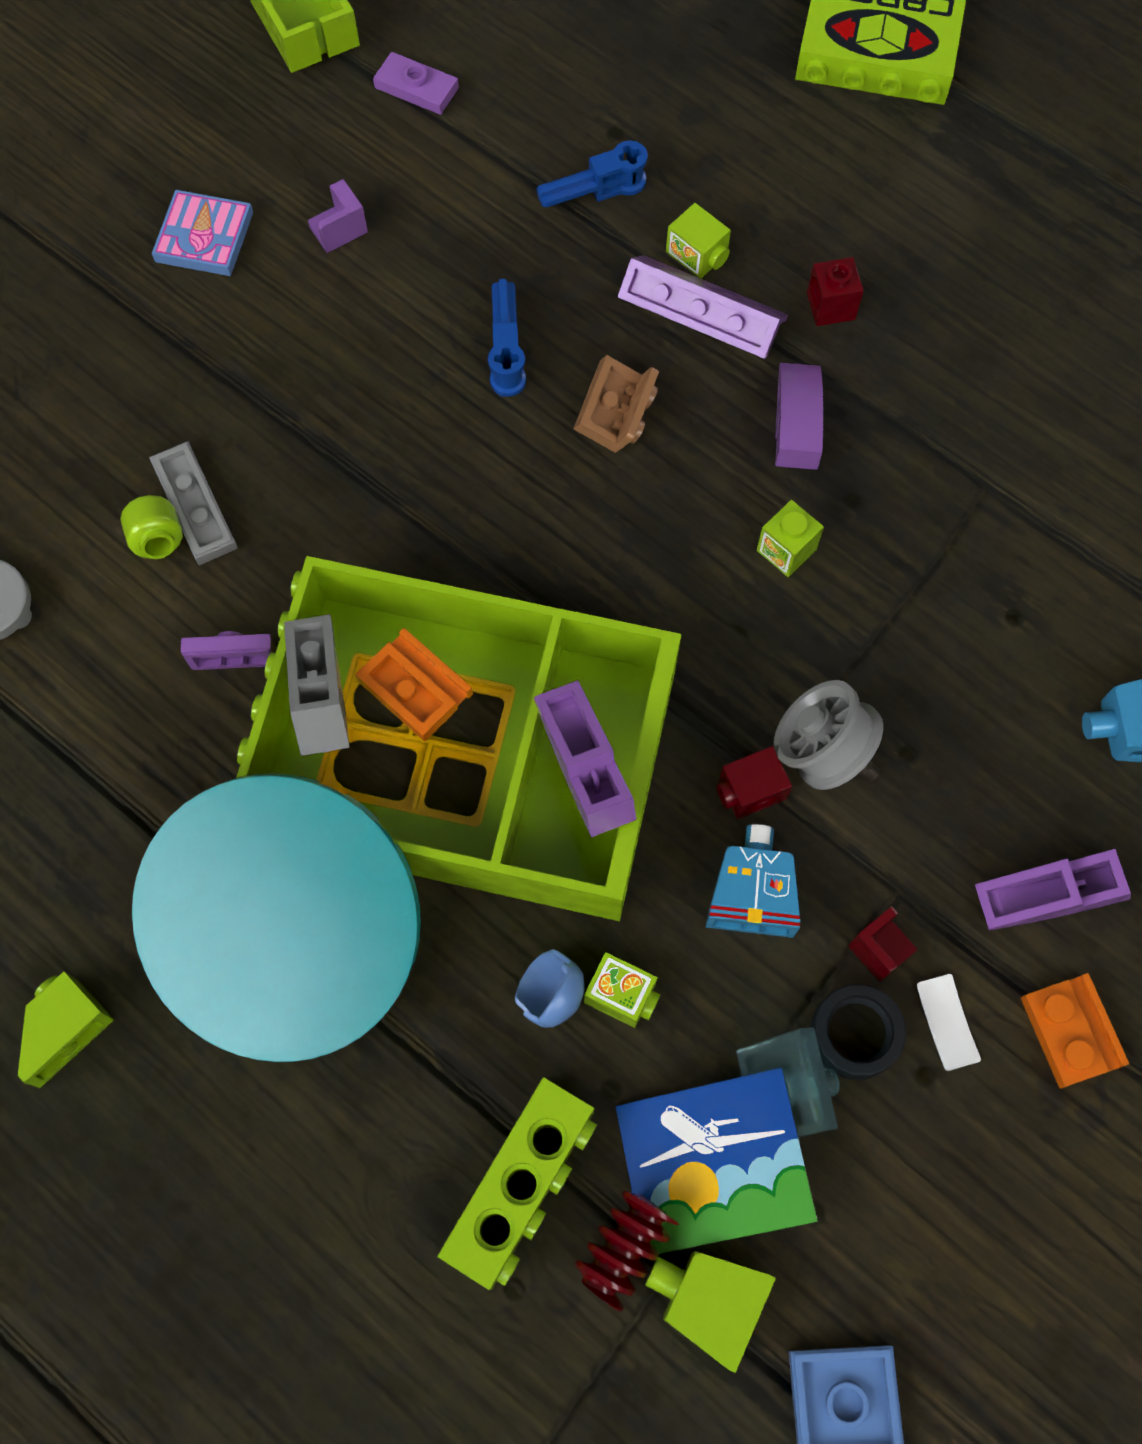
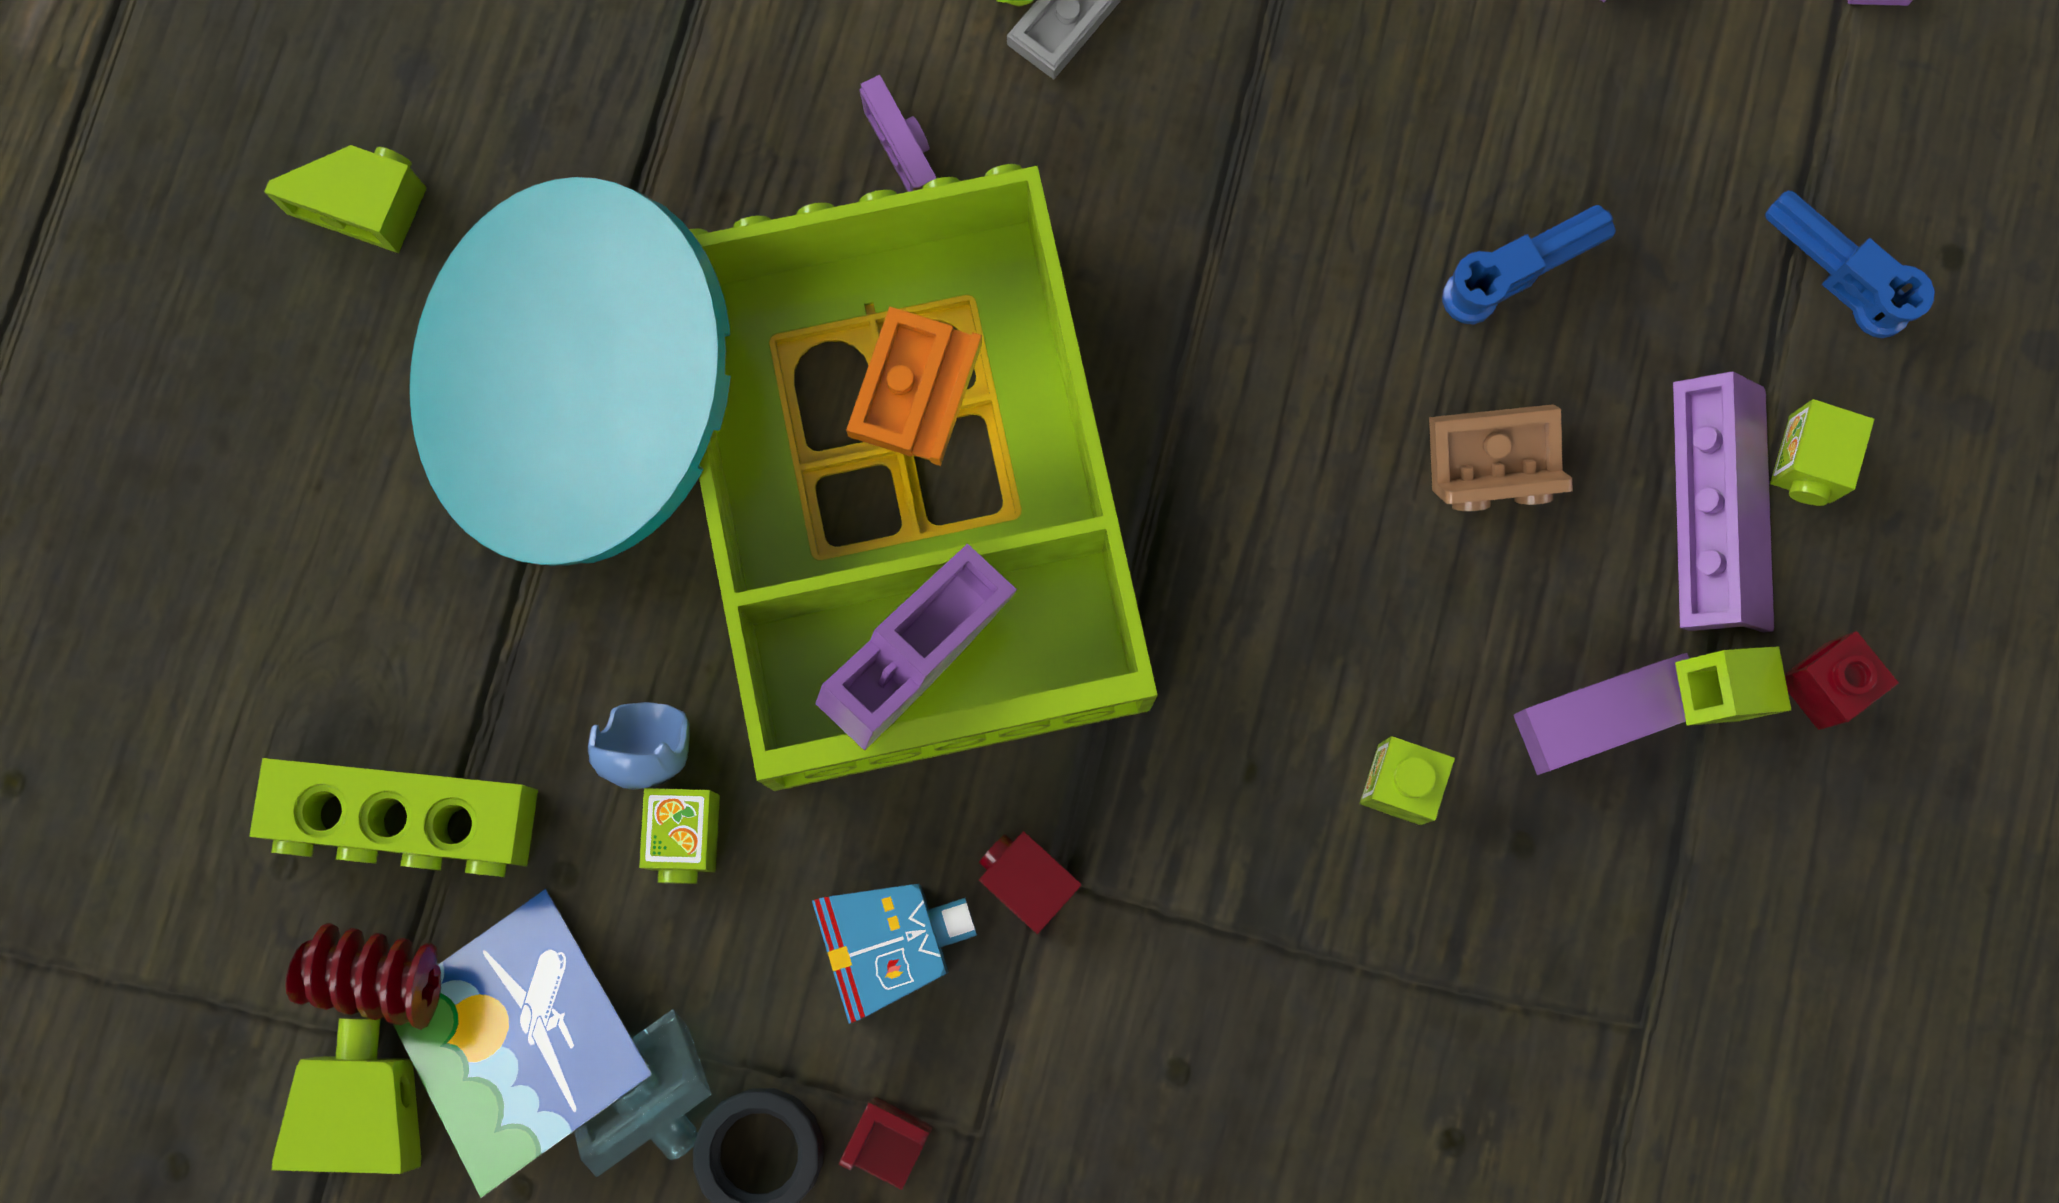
camera: 65 degrees right, 10 degrees up
light grey slope [284,614,350,756] -> none
light grey wheel [774,680,883,790] -> none
none -> lime brick [1675,647,1791,726]

